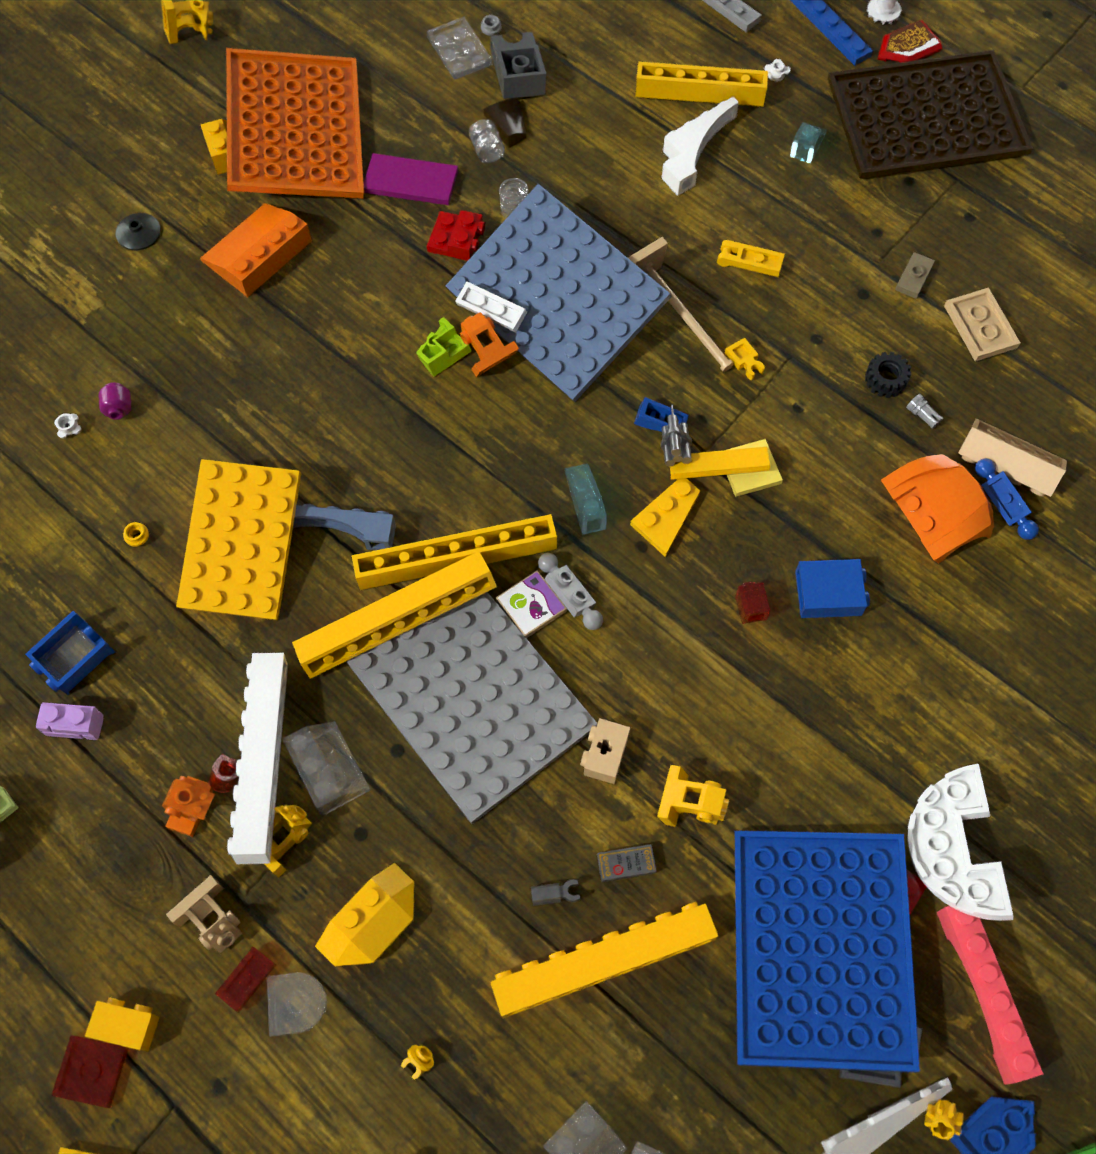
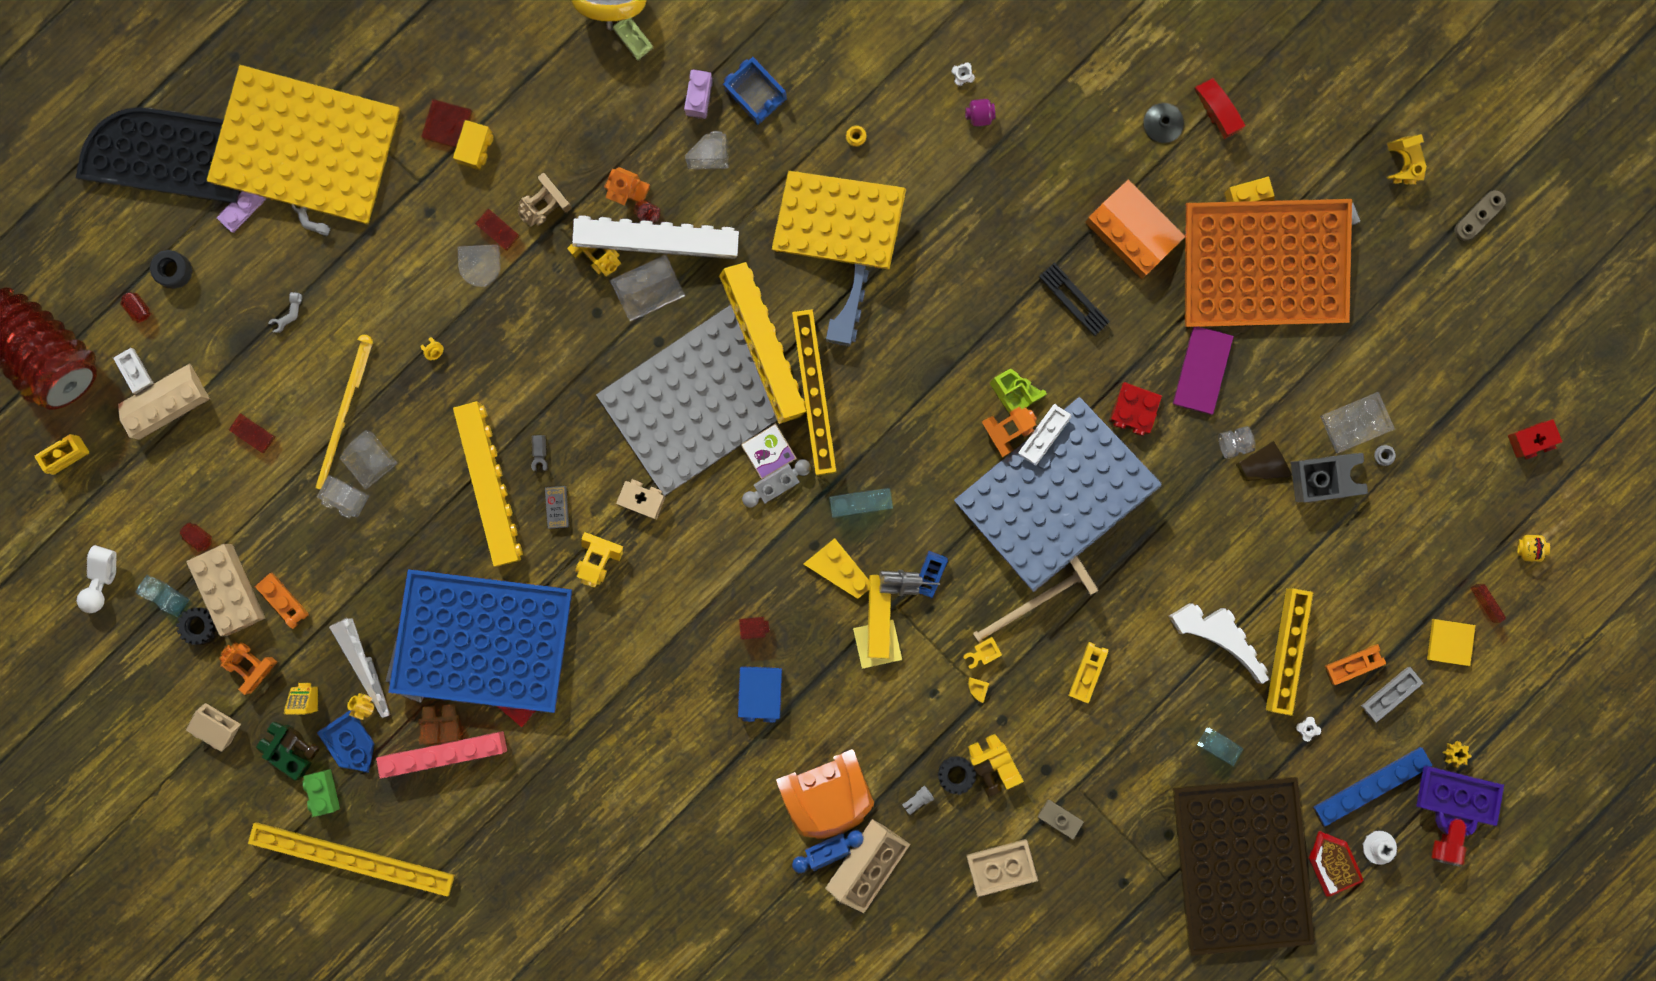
camera: 95 degrees right, 20 degrees up
yellow wedge [315,863,414,967] -> none
clear wheel [499,178,528,219] -> none
white plate [908,764,1013,921] -> none
none -> clear orange hips [418,704,463,745]
none -> clear slope [685,131,729,169]
none -> yellow tile [968,677,989,703]
none -> yellow hips [968,734,1024,797]
none -> black container [1039,262,1110,336]
none -> red slope [1194,78,1246,139]
none -> orange plate [1325,644,1386,685]

